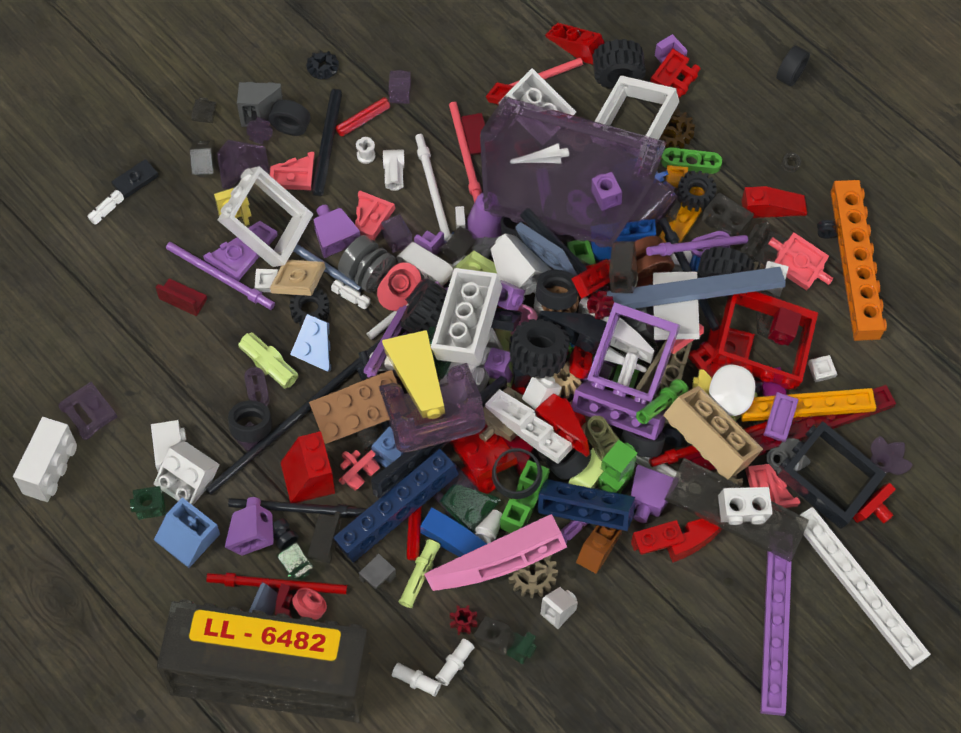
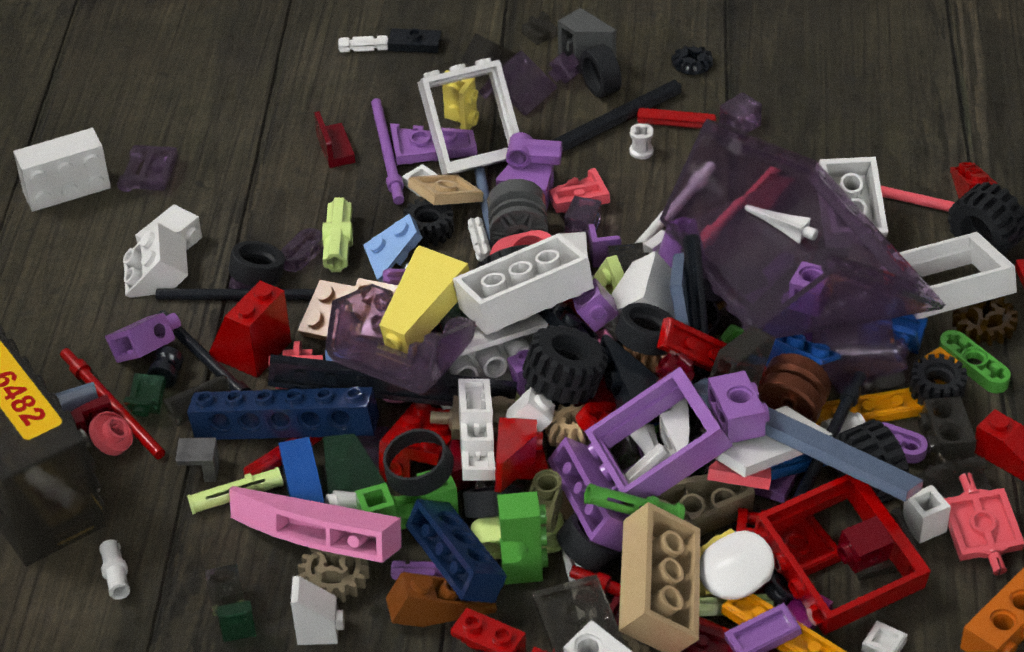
camera: 50 degrees right, 20 degrees down
clear green brick [130,486,166,520] -> none
medium blue slope [154,497,220,568] -> none
coral wing [270,152,315,190] -> none
white piece [383,150,404,191] -> none
white pin [435,639,474,686] -> none
dark red gear [449,605,478,635] -> none
medium lavender torso [631,465,678,523] -> none
medium lavender bar [646,235,748,256] -> none
none -> medium lavender piece [506,132,562,169]
none -> medium lavender brick [708,370,770,443]

